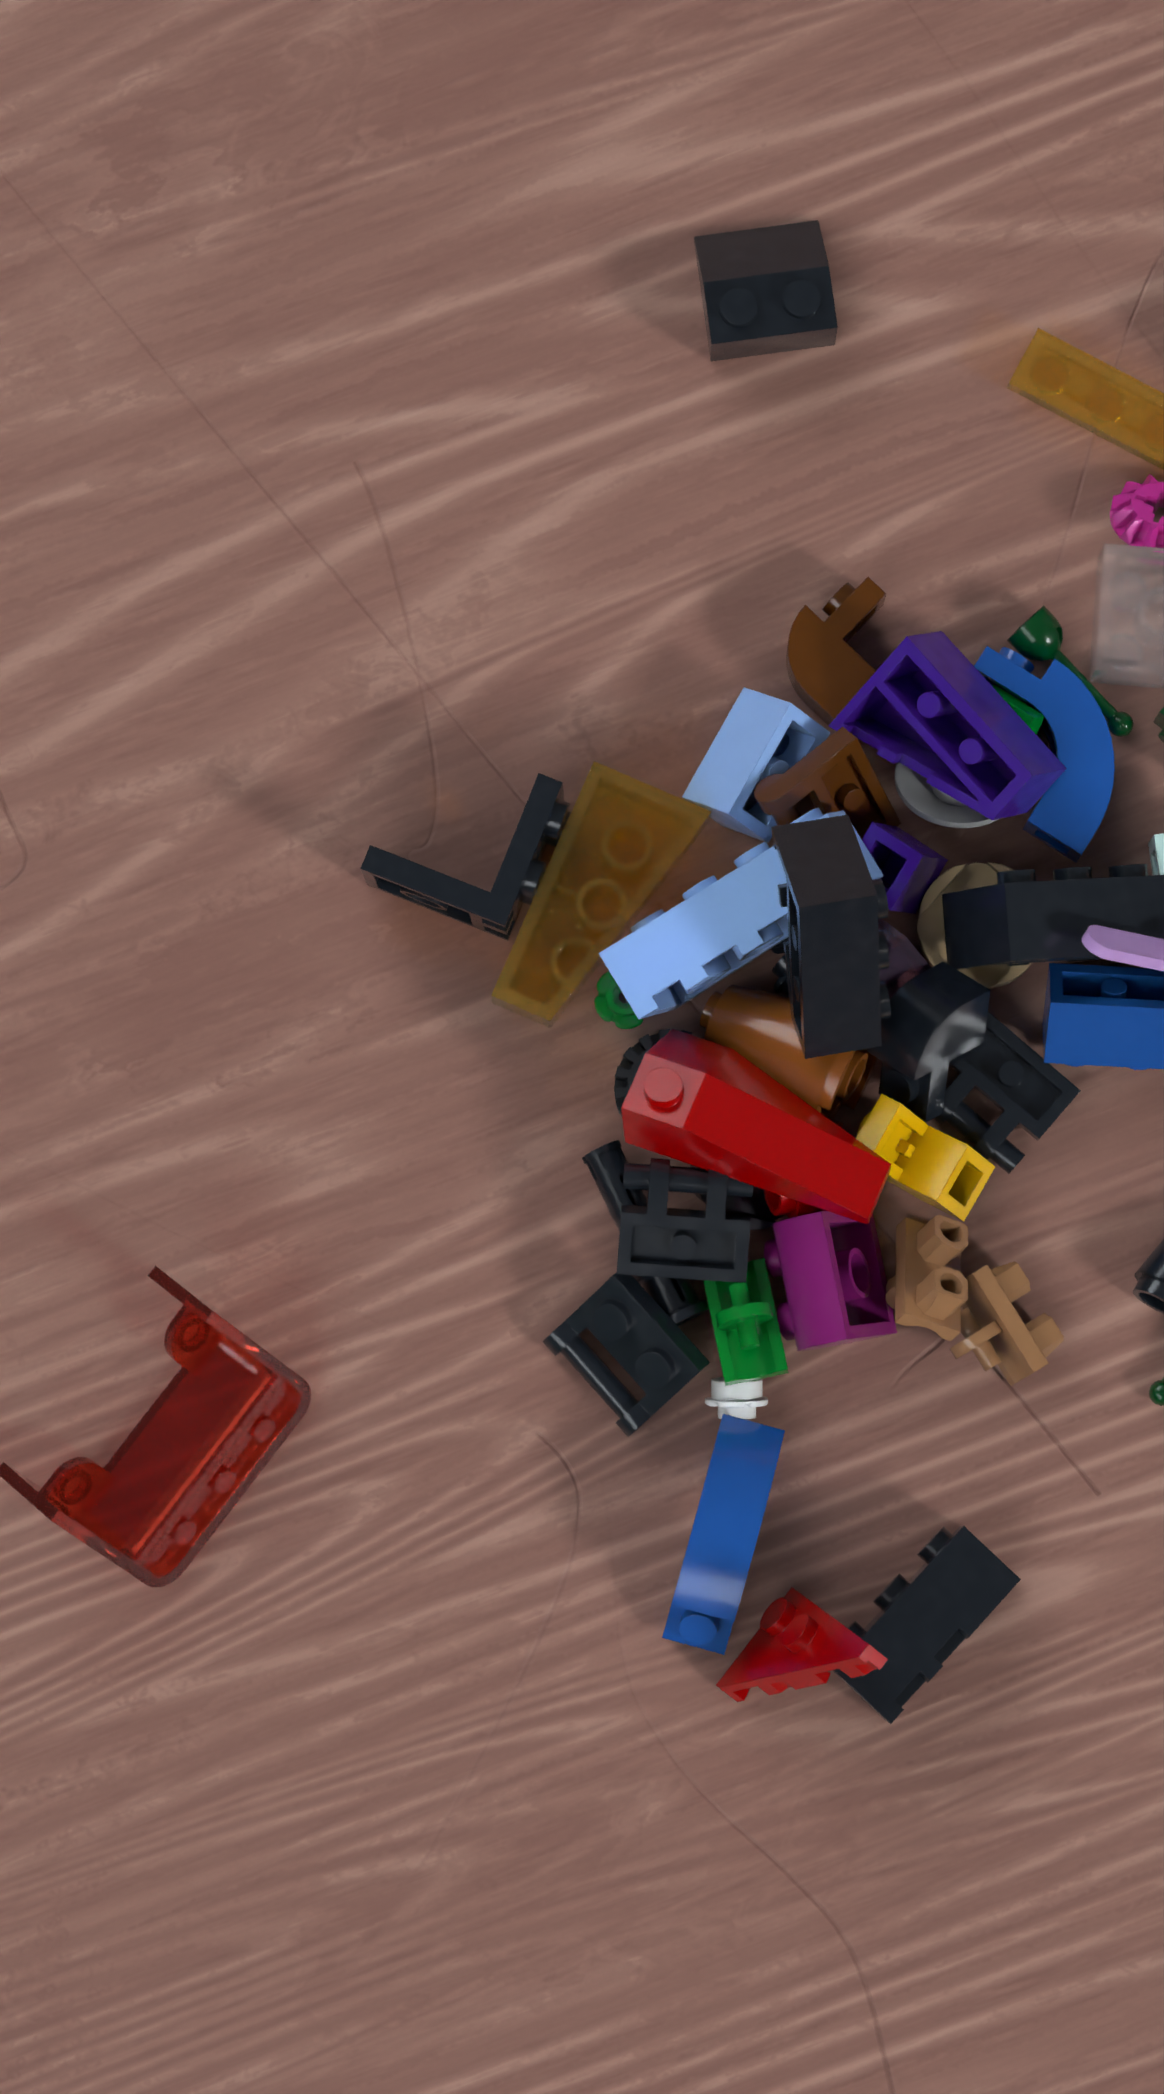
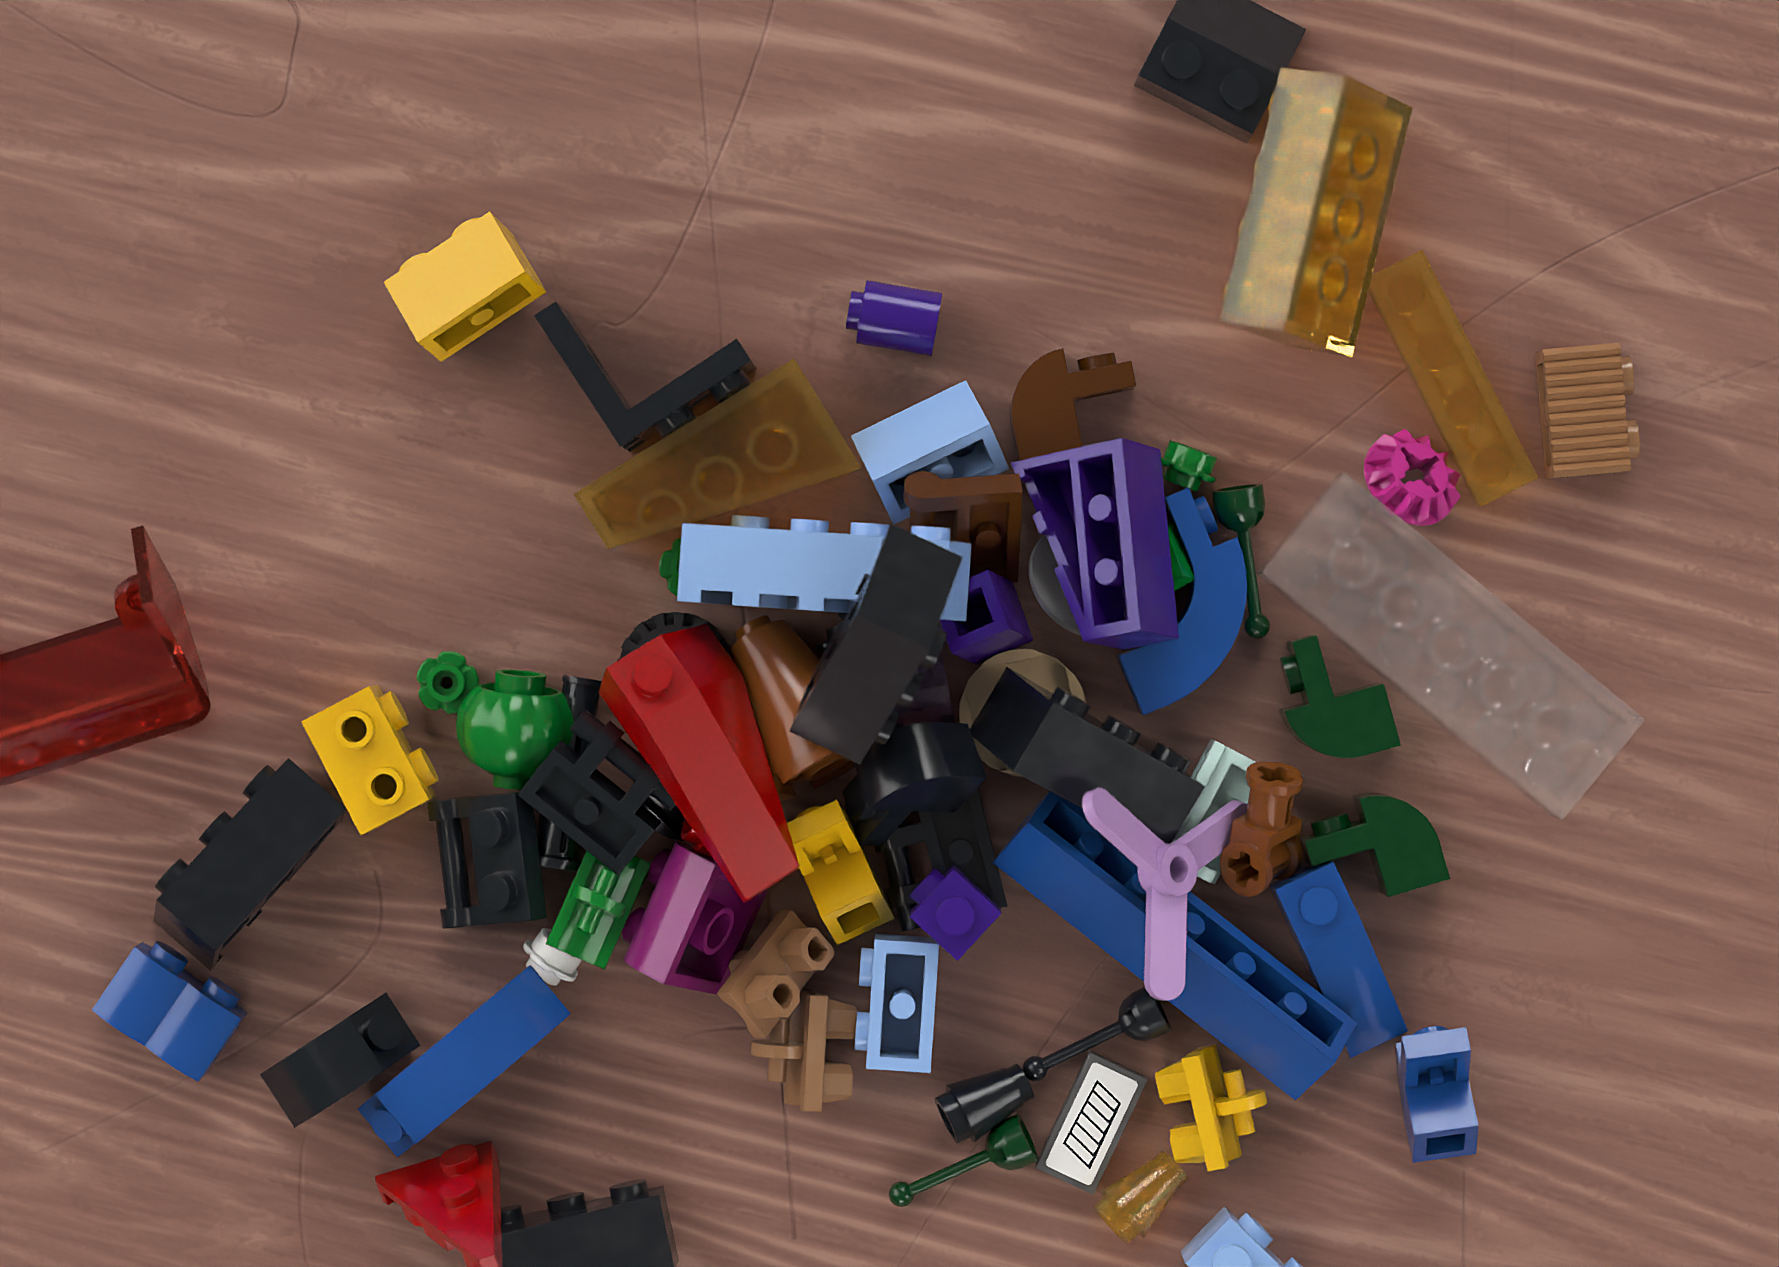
camera: 25 degrees right, 5 degrees up
none -> blue brick [92,941,248,1081]
none -> black wedge [154,758,346,971]
none -> black brick [260,993,421,1128]
none -> yellow brick [301,685,439,835]
none -> yellow brick [384,211,546,362]
none -> green plate [416,651,479,714]
none -> green plant [456,669,577,790]
none -> dark purple brick [846,280,942,356]
none -> light blue brick [855,933,939,1073]
none -> dark purple brick [909,864,1002,961]
none -> green plate [1161,440,1217,491]
none -> clear yellow brick [1219,68,1413,357]

